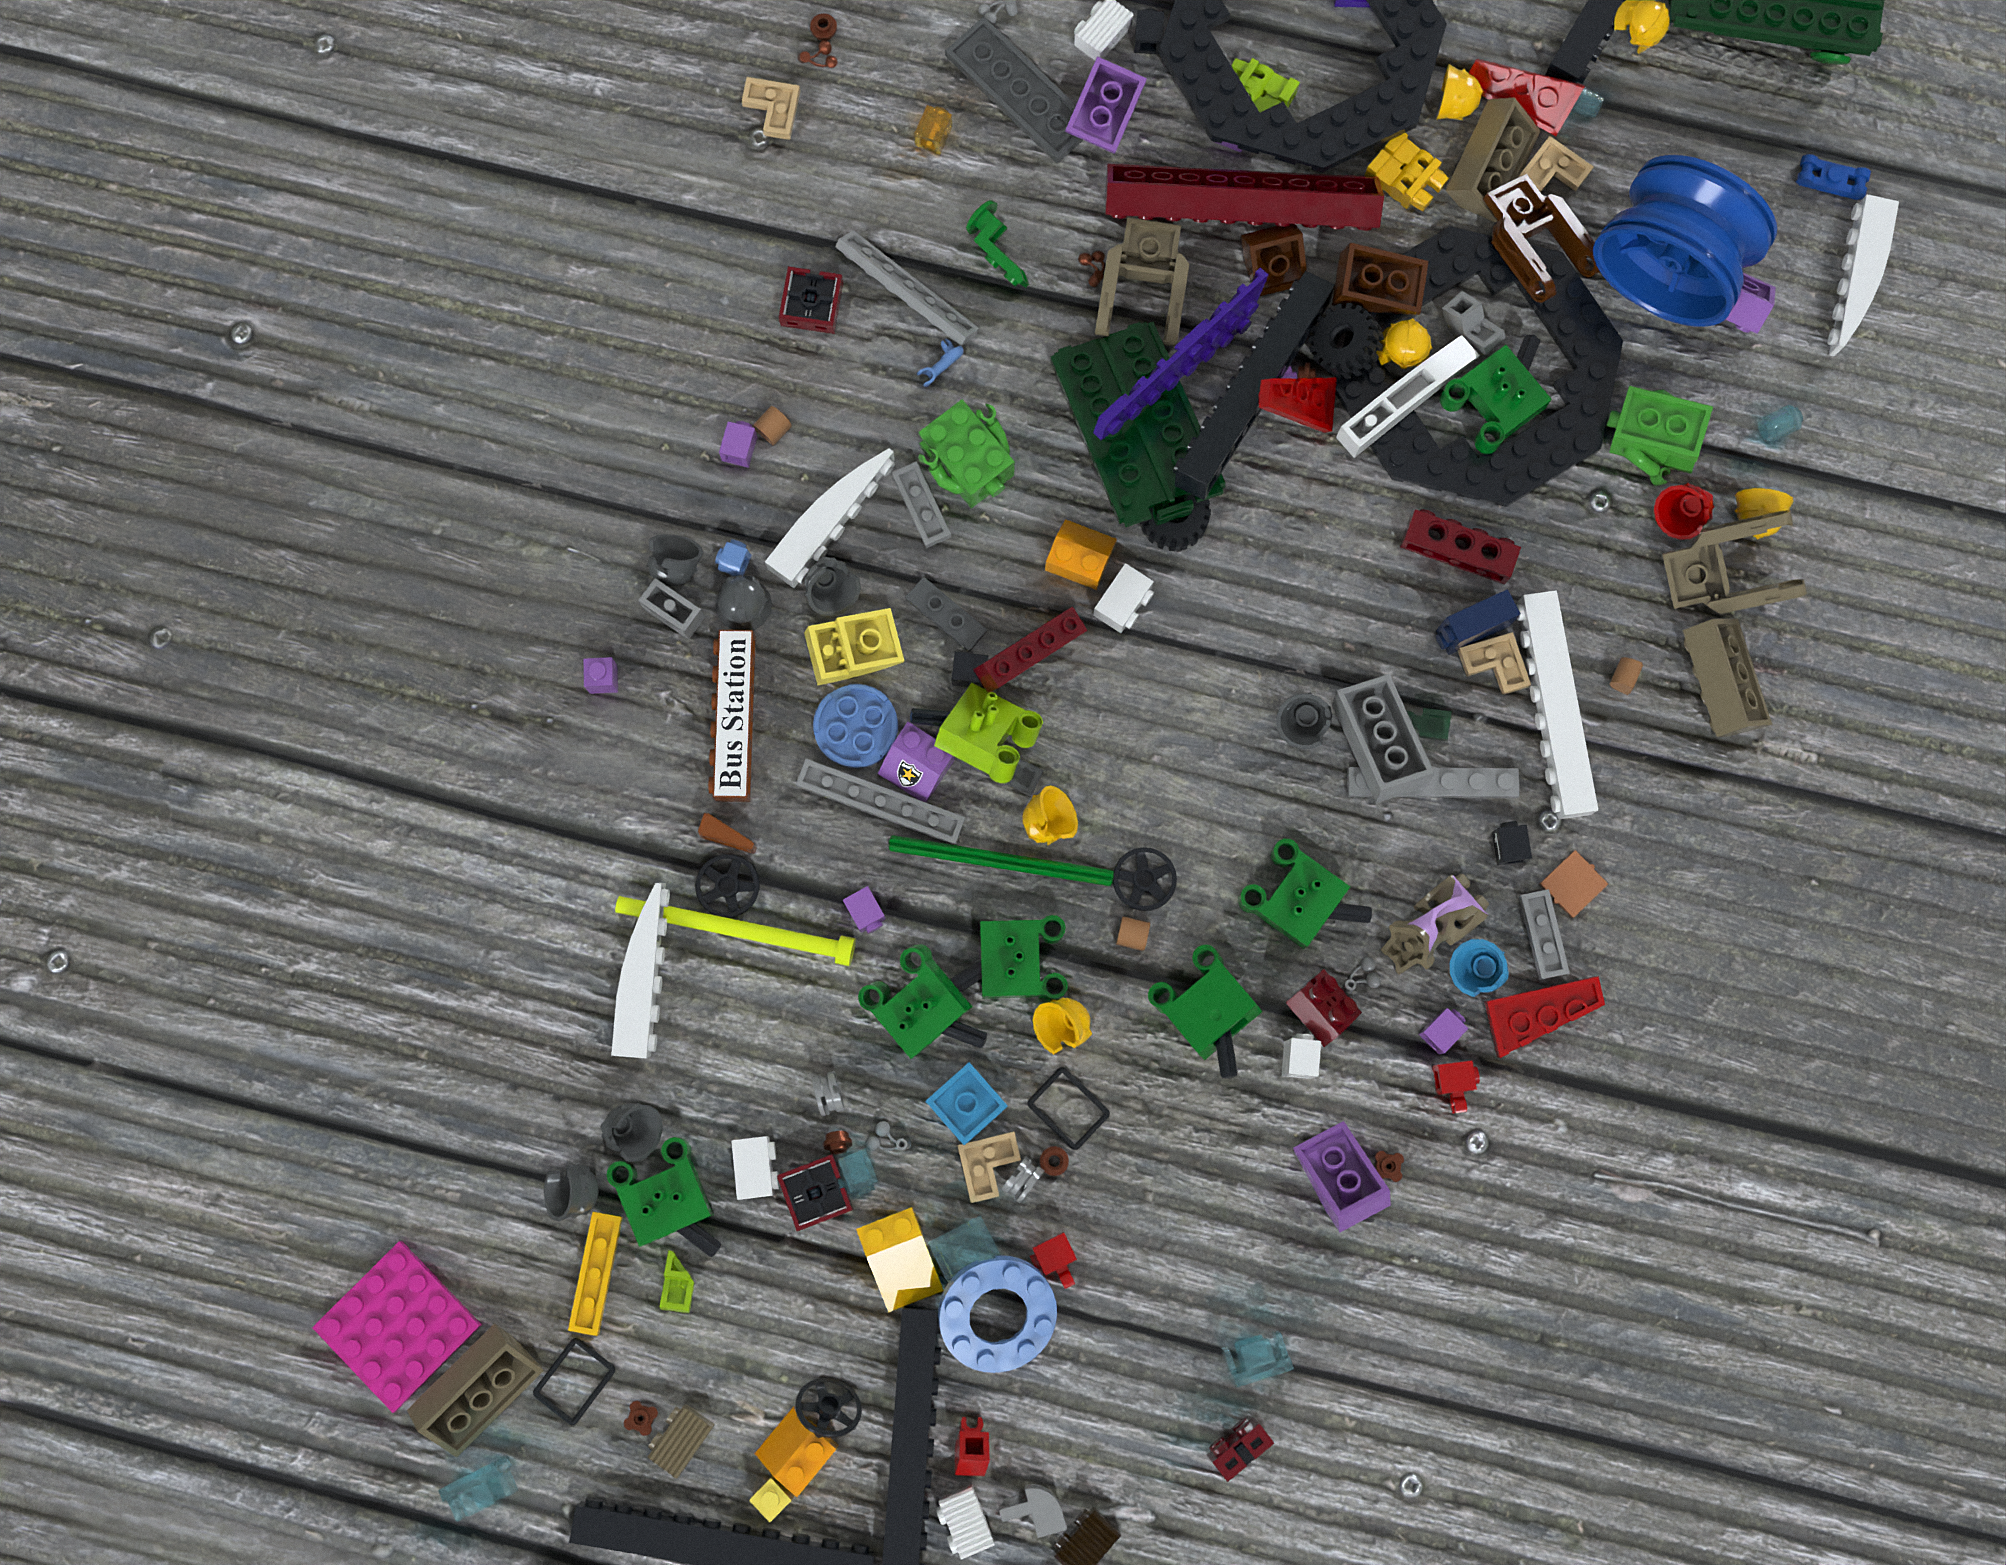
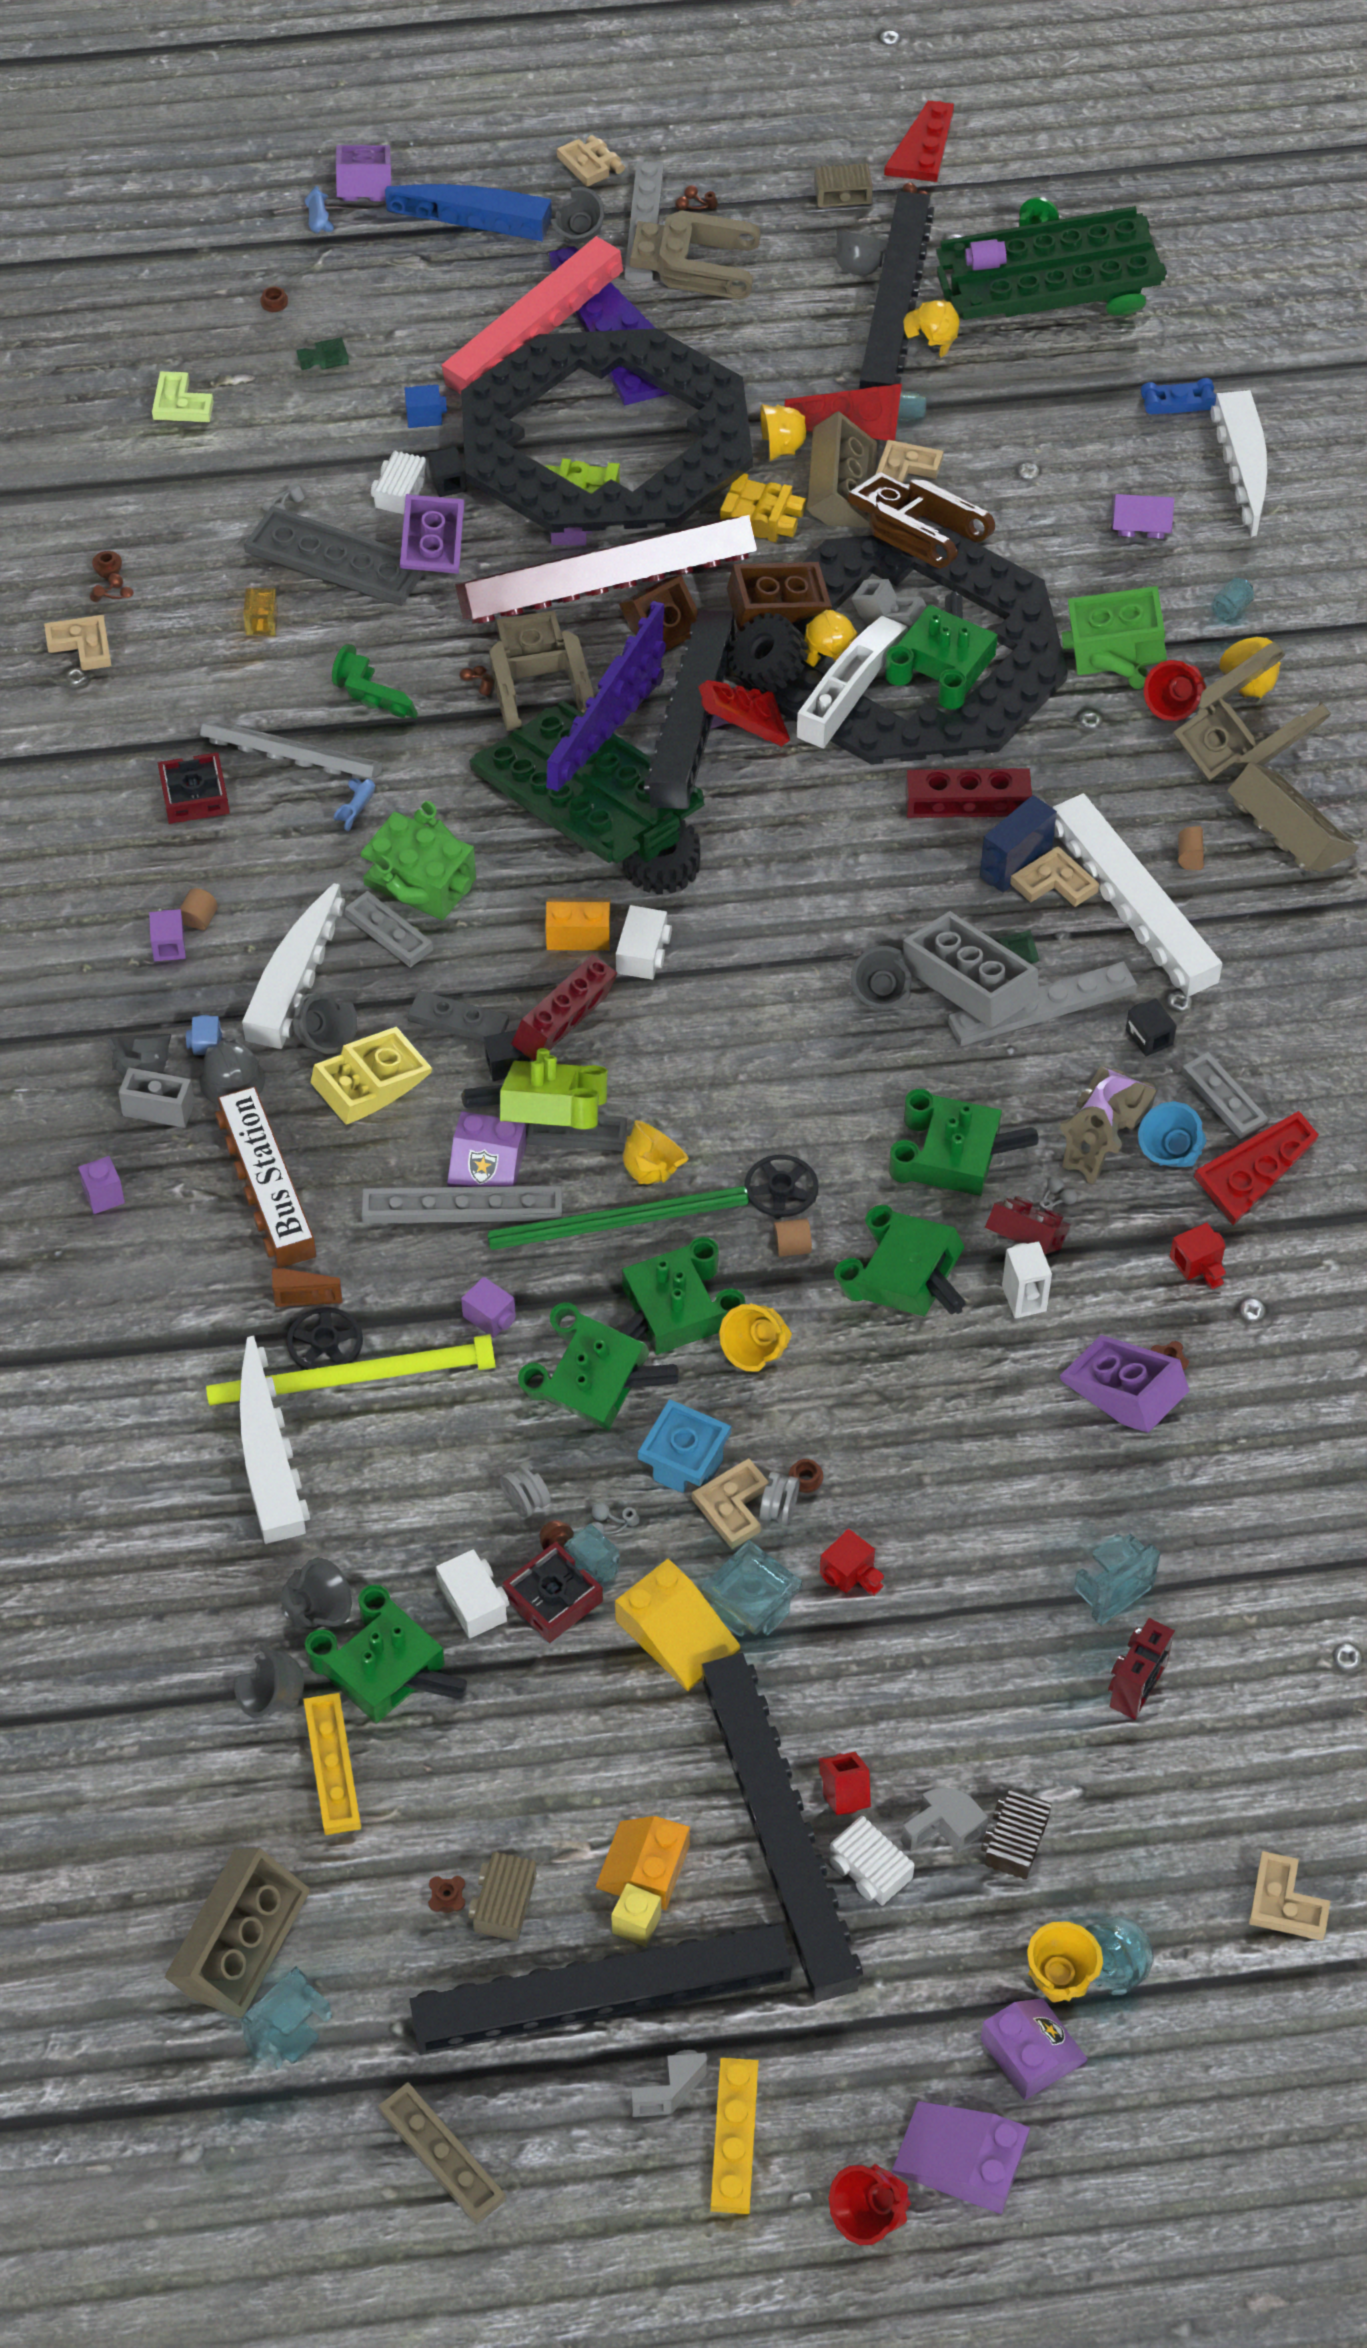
camera: 20 degrees left, 25 degrees down
dark pink plate [312,1241,482,1413] -> none
black piece [533,1338,615,1425] -> none
lime slope [659,1250,695,1313] -> none
black wheel [795,1378,862,1438] -> none
medium blue tile [813,684,898,768] -> none
medium blue plate [938,1255,1057,1373] -> none
black piece [1027,1067,1110,1150] -> none
medium lavender brick [1418,1008,1469,1055] -> none
nougat piece [1539,850,1608,918] -> none
blue wheel [1593,155,1777,327] -> none

